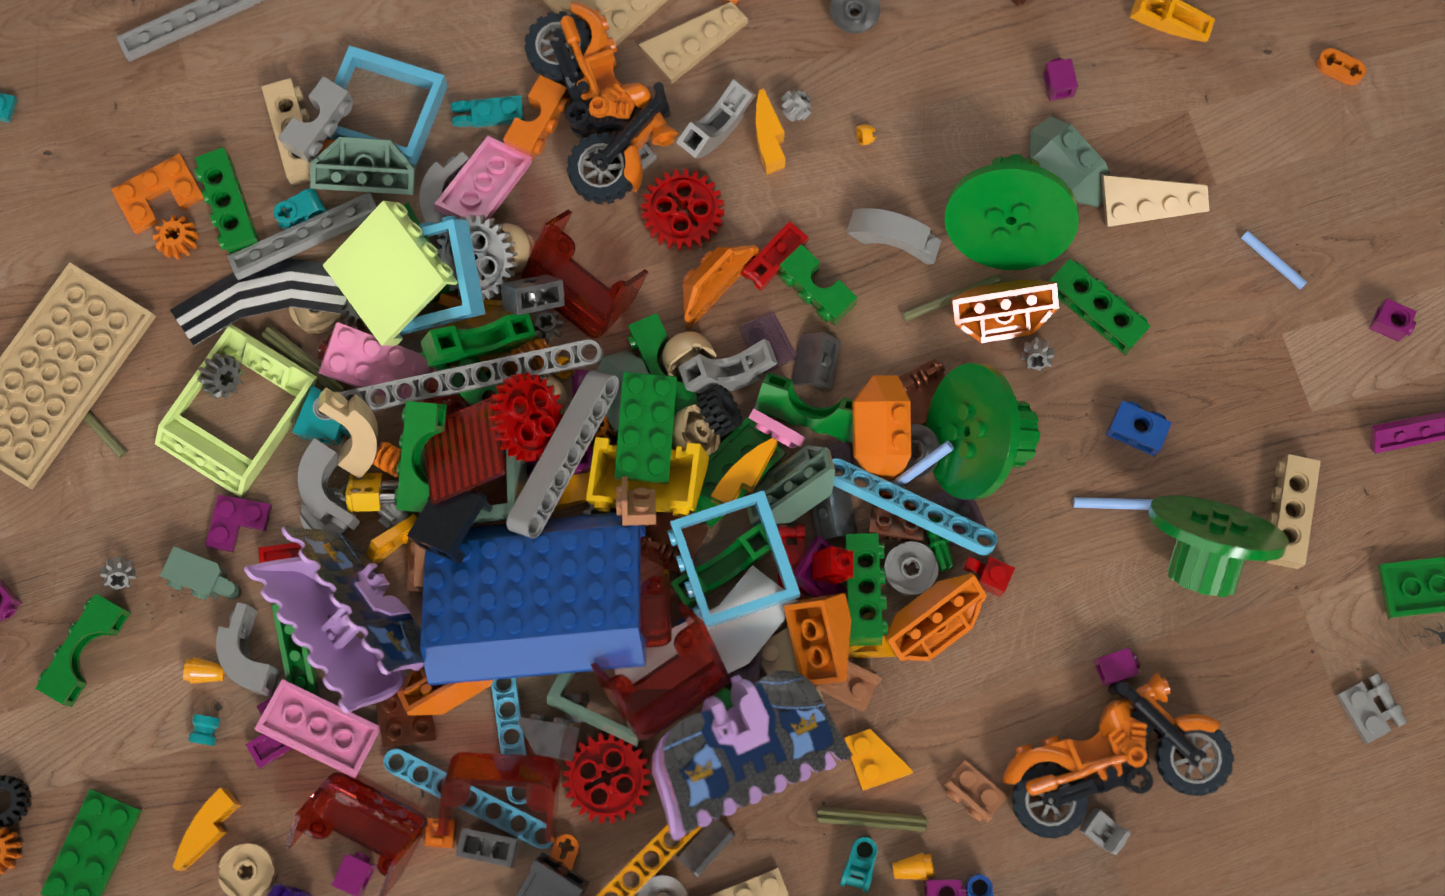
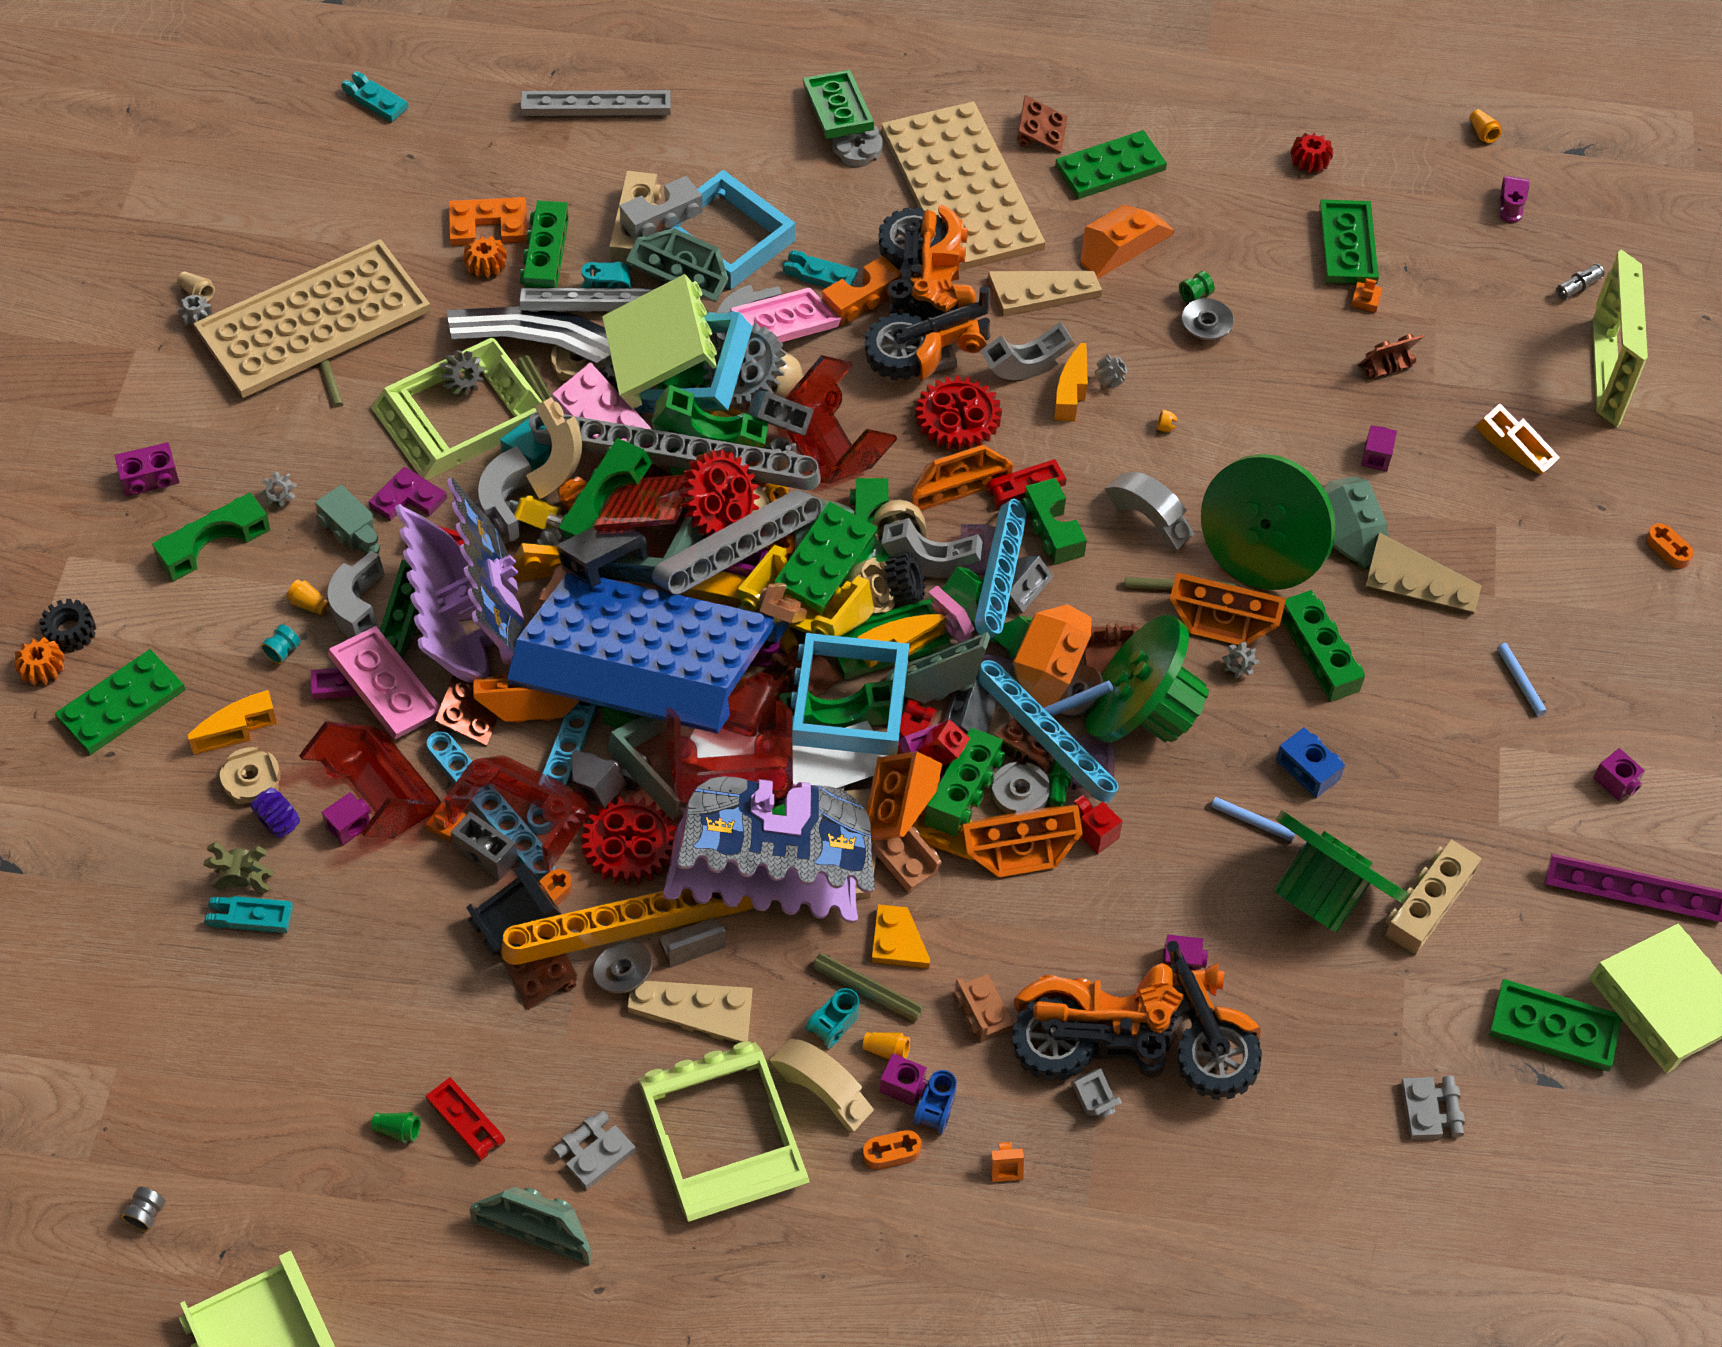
camera: 20 degrees right, 20 degrees down
none -> medium azure beam [975,499,1026,639]

